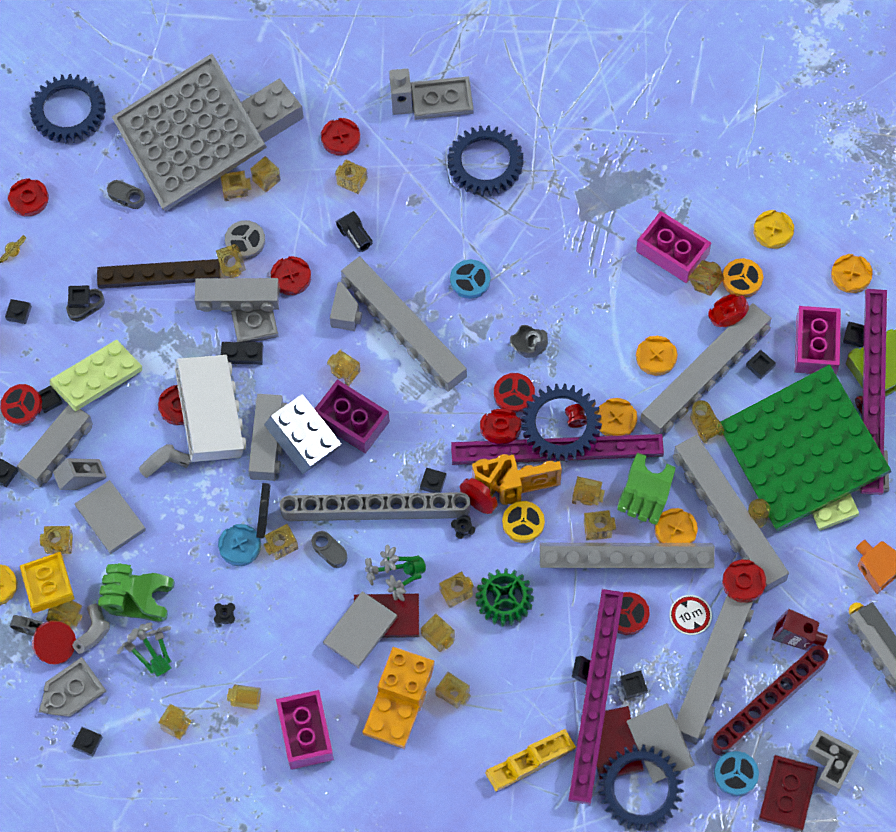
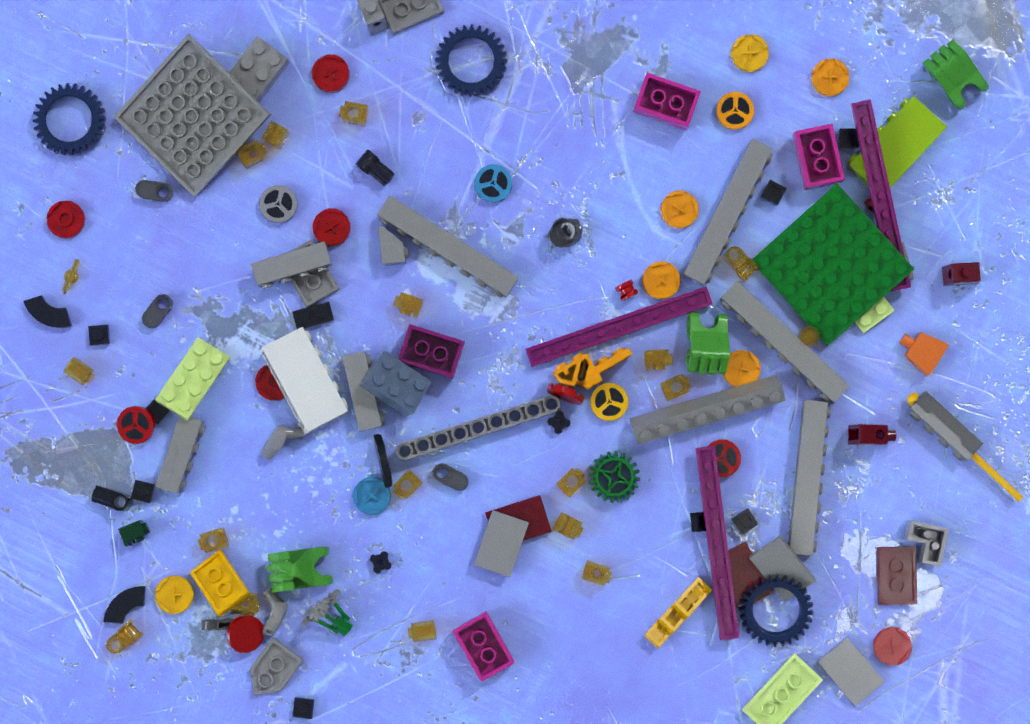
camera: 20 degrees left, 20 degrees up
light grey slope [53,458,107,490] -> none
black plate [68,285,90,308] -> none
light grey tile [75,480,146,554] -> none
dark brown plate [97,259,221,289] -> none
clear yellow brick [158,704,192,740] -> none
clear yellow brick [216,244,246,278] -> none
light orange piece [362,647,435,749] -> none
plant [365,544,426,601] -> none
black plate [420,467,447,493] -> none
red tile [480,409,522,444] -> none
red tile [494,373,535,412] -> none
dark blue piece [521,383,602,462] -> none
sticker [669,595,712,635] -> none
clear yellow brick [689,260,725,296] -> none
red tile [708,294,749,327] -> none
dark red beam [711,645,829,756] -> none
dark azure tile [714,751,759,797] -> none
red tile [722,559,766,603] -> none

